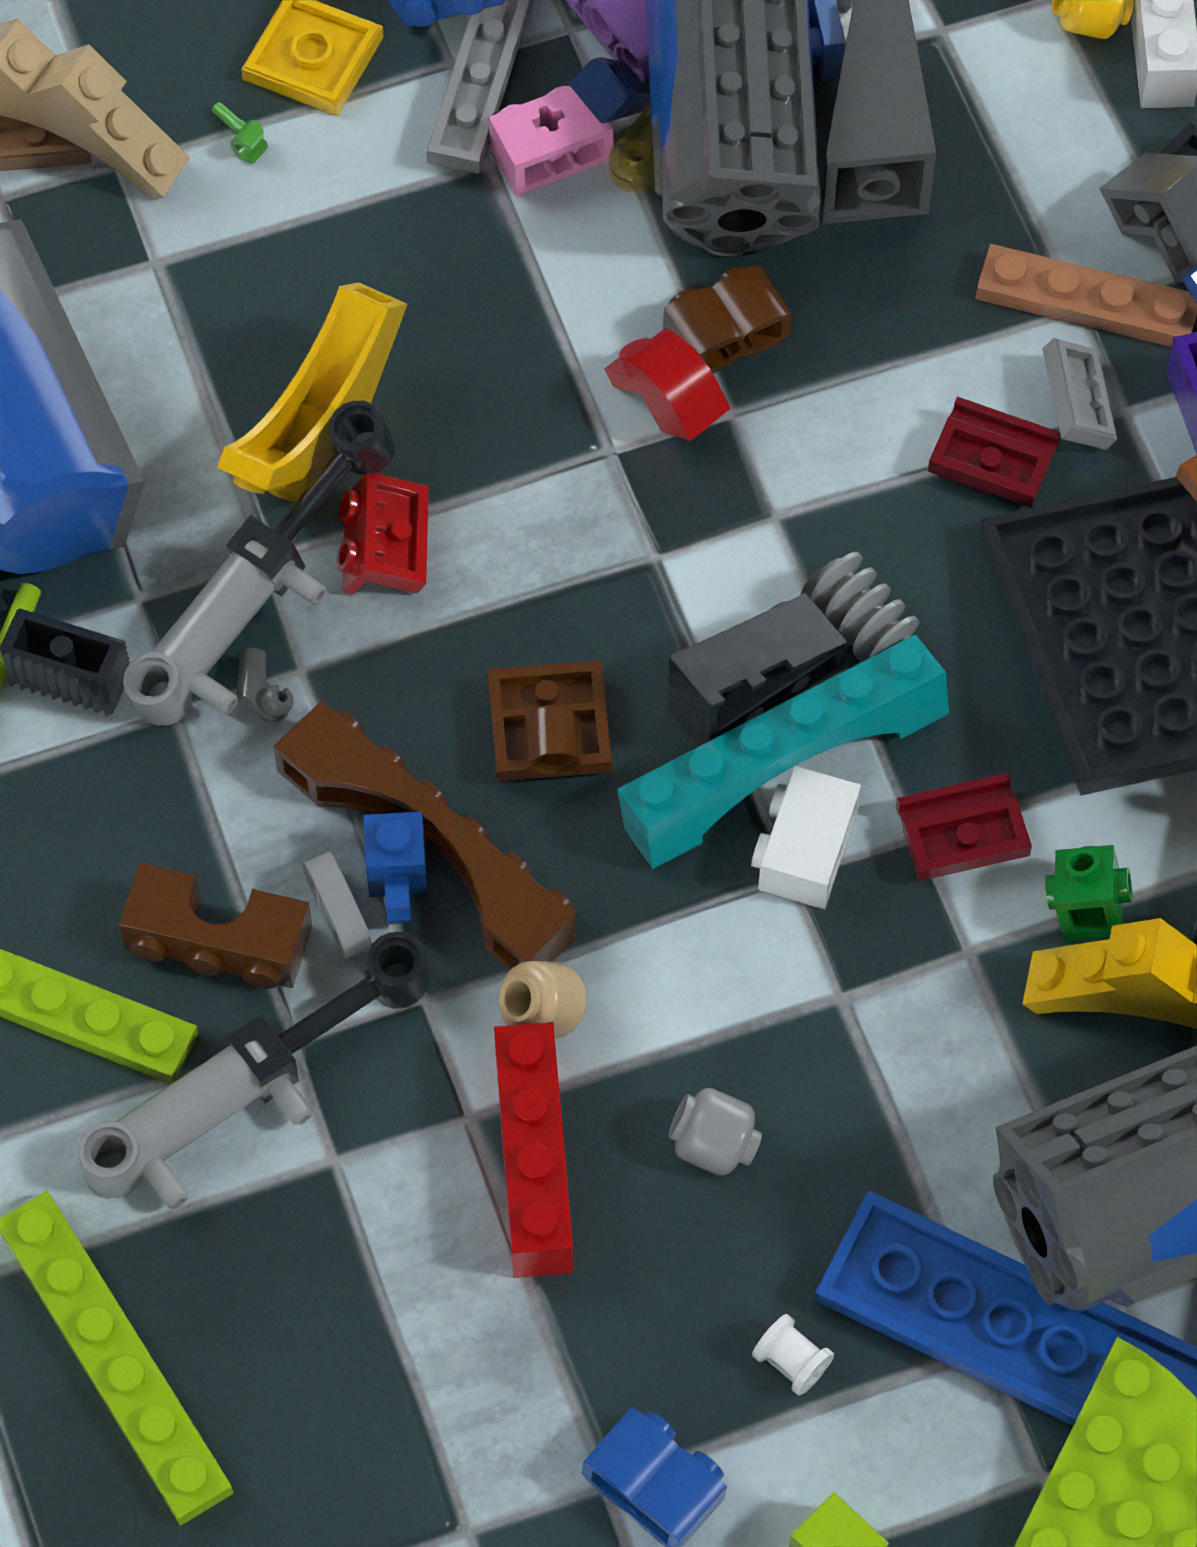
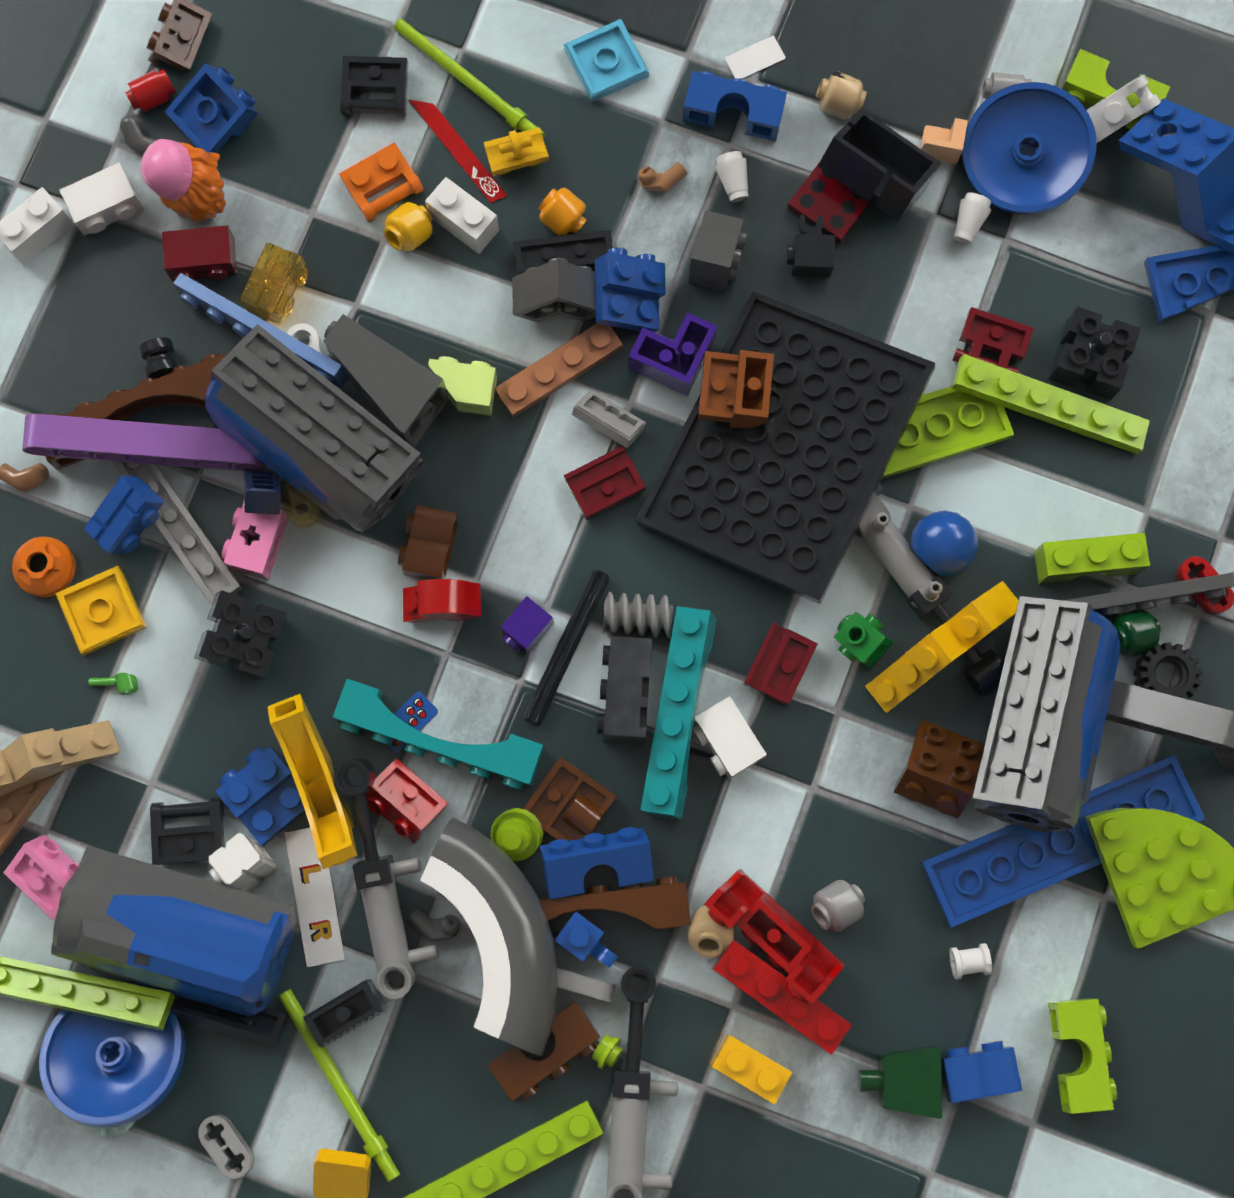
camera: 50 degrees left, 15 degrees up
none -> black plate [150,797,225,866]
none -> black brick [194,590,287,680]
none -> white brick [209,833,277,892]
none -> blue plate [215,746,305,846]
none -> white sticker [284,828,345,967]
none -> teal arch [332,679,544,790]
none -> blue sticker [386,692,438,753]
none -> dark grey brick [420,817,558,1056]
none -> yellowish green slope [428,356,497,416]
none -> lime plate [490,808,543,861]
none -> dark purple brick [500,596,554,654]
none -> black axle [524,569,609,726]
none -> blue arch [540,827,654,899]
none -> lime plate [592,1034,623,1070]
none -> red bracket [704,869,845,1004]
none -> yellow brick [710,1033,792,1105]
none -> dark green torso [858,1046,942,1118]
none -> reddish brown bracket [894,721,984,819]

